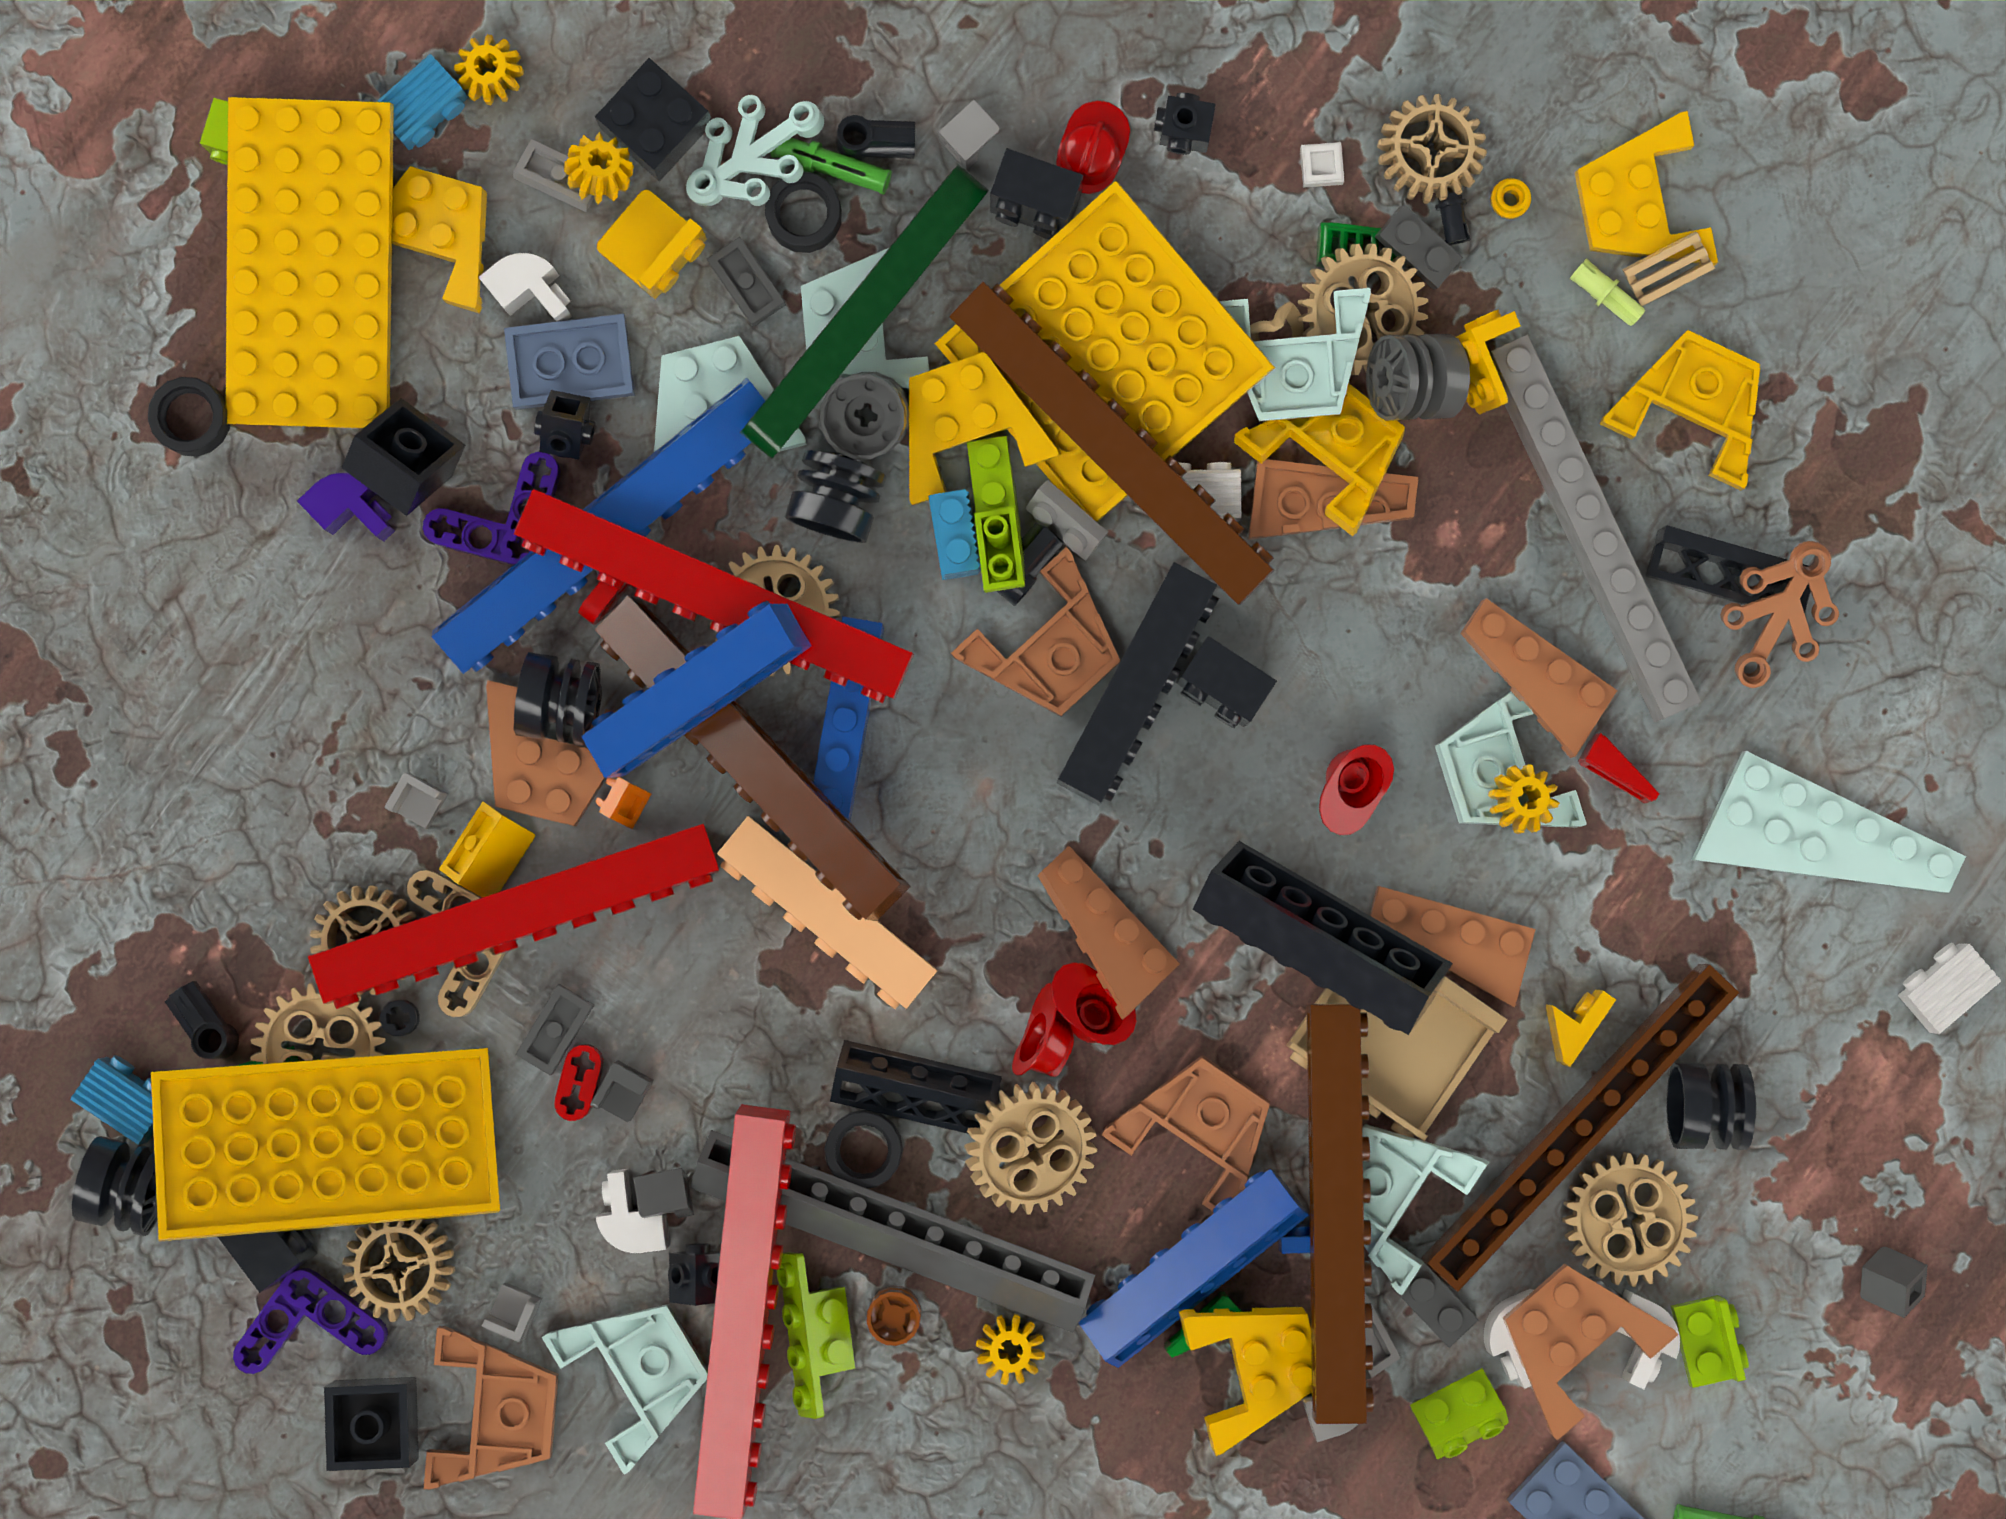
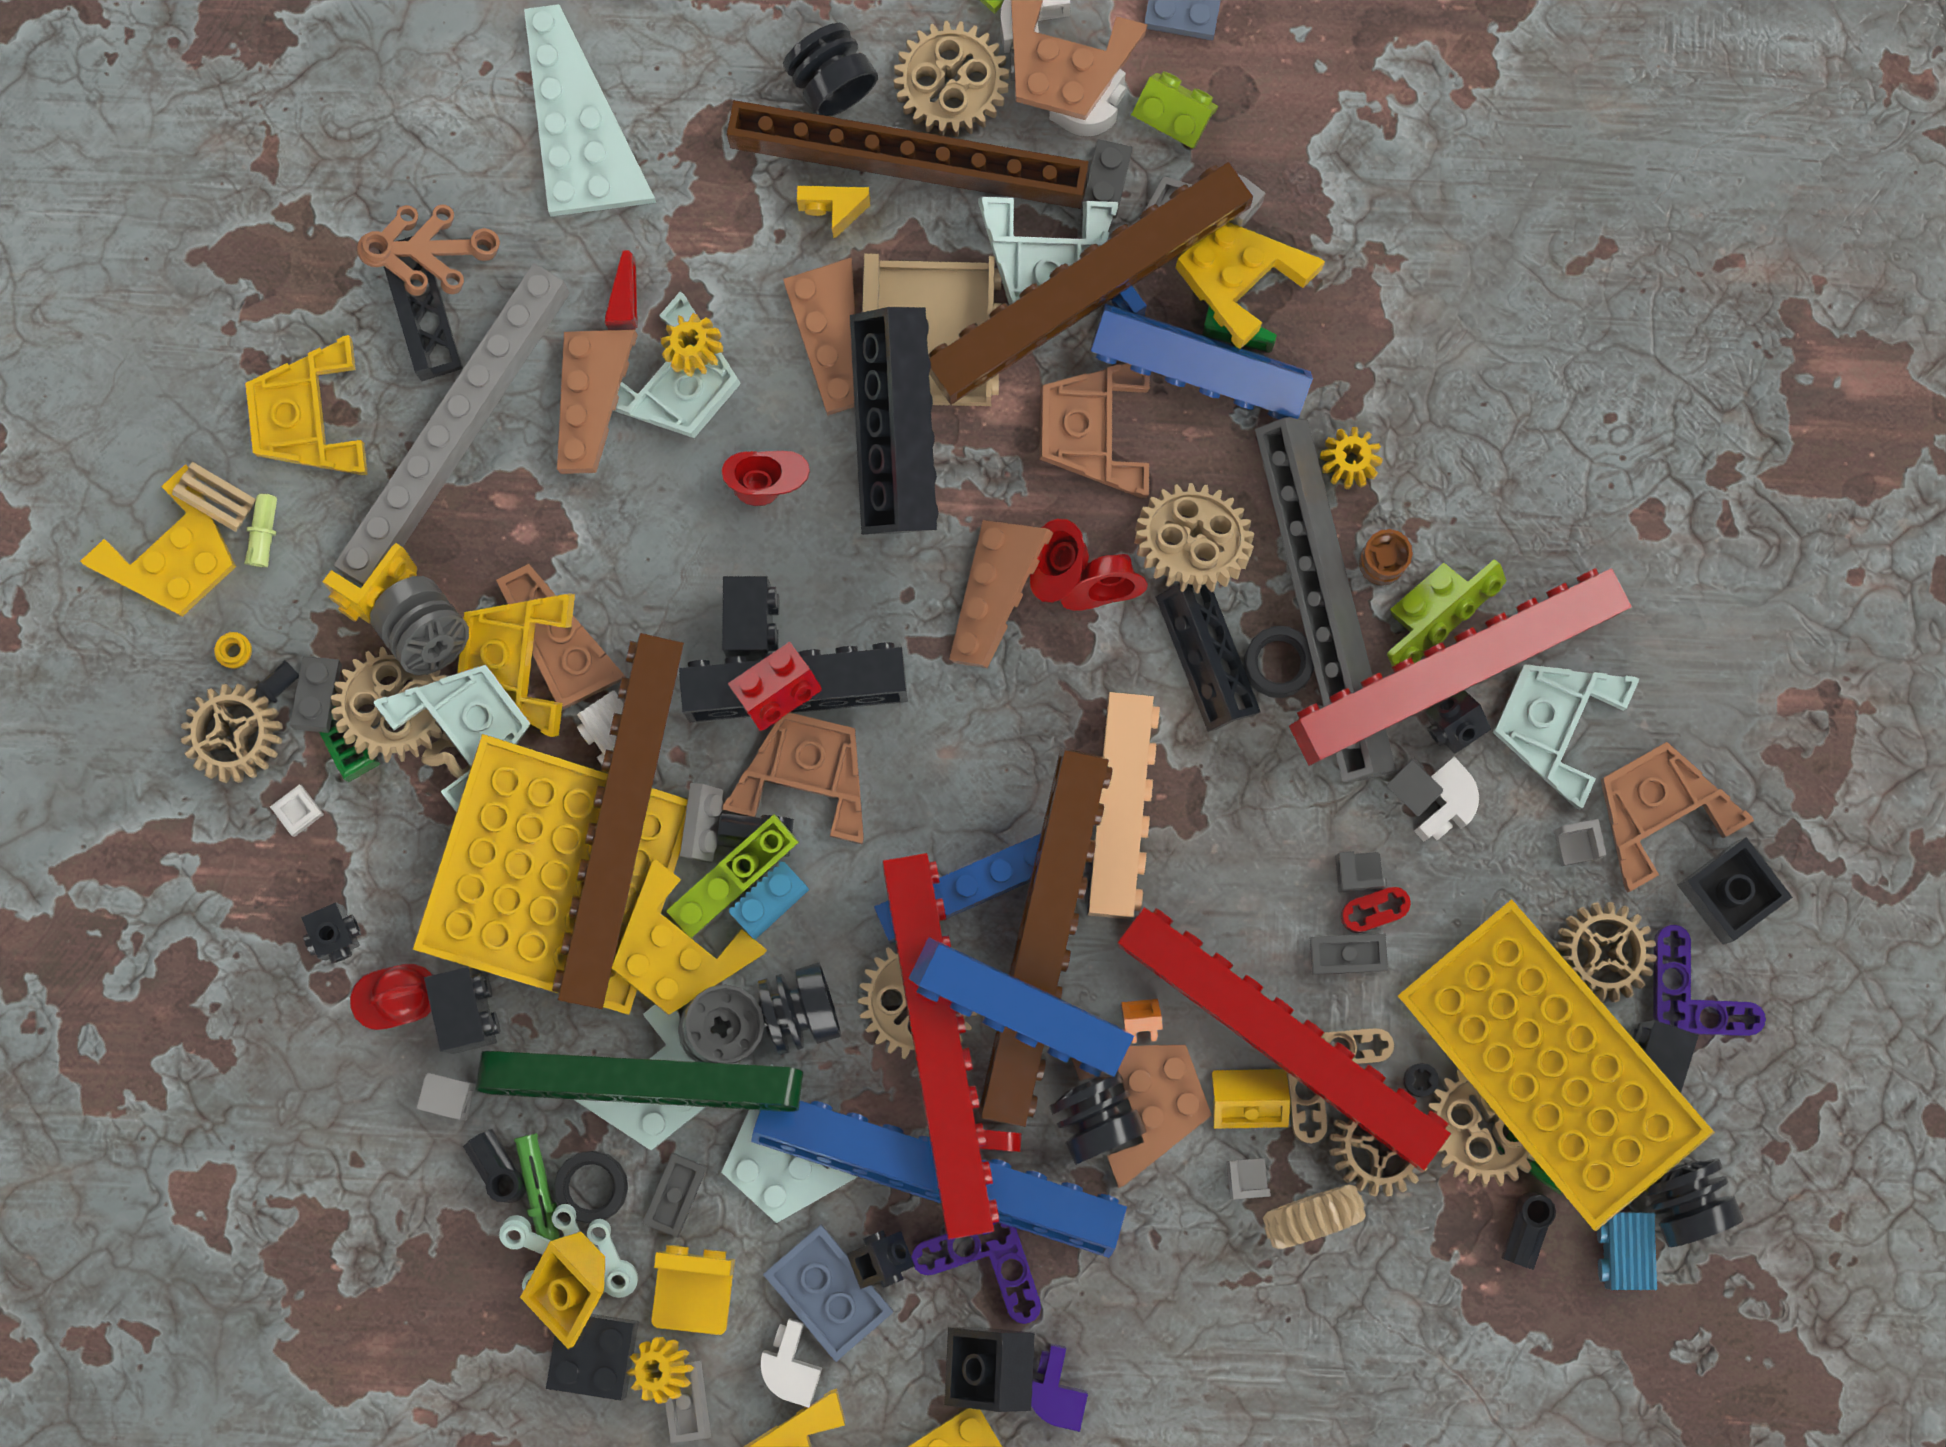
camera: 120 degrees left, 5 degrees down
none -> yellow slope [520,1231,605,1349]
none -> red bracket [728,642,822,731]
none -> tan gear [1263,1185,1366,1249]

